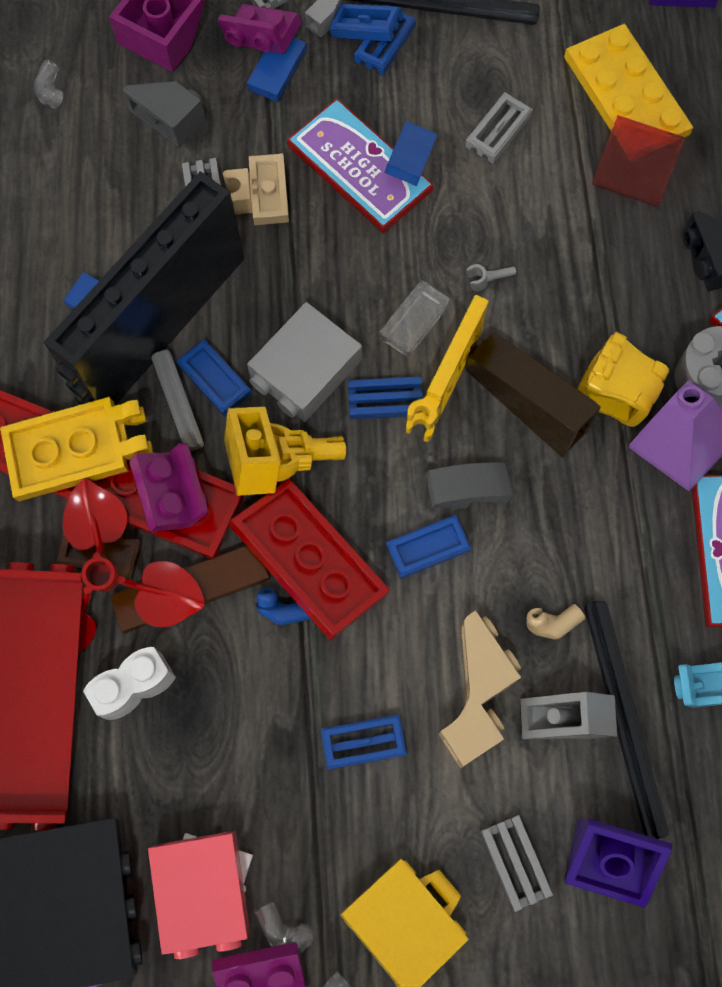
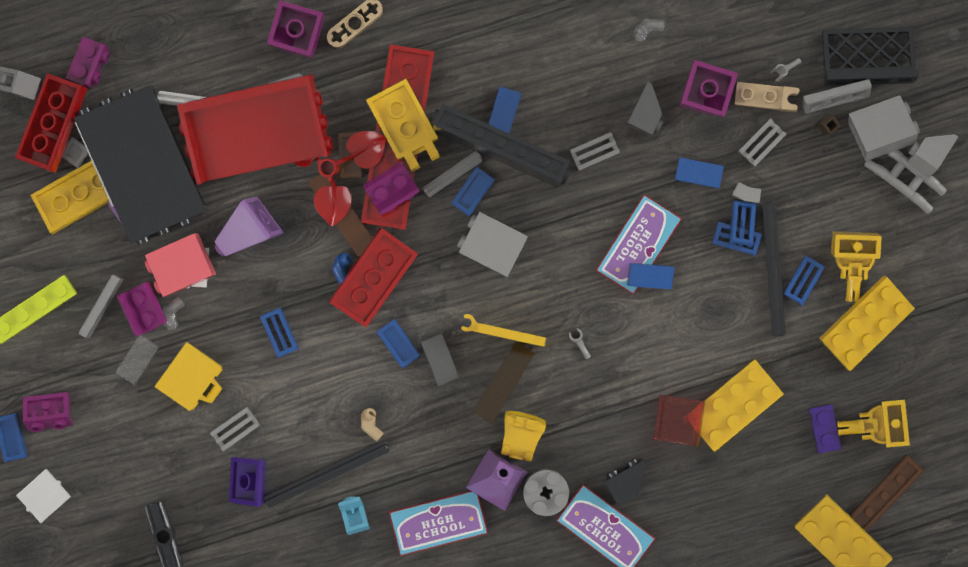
camera: 75 degrees right, 15 degrees up
white brick [83,647,176,720] -> none
magenta bracket [217,4,302,54] -> none
tan plate [223,153,289,225] -> none
yellow brick [224,407,346,496] -> none
blue tile [348,377,423,419] -> none
clear tile [379,280,451,357] -> none
tan arch [438,610,521,769] -> none
light grey tile [465,92,533,164] -> none
light grey slope [520,692,617,739] -> none
none -> medium lavender slope [215,197,284,256]

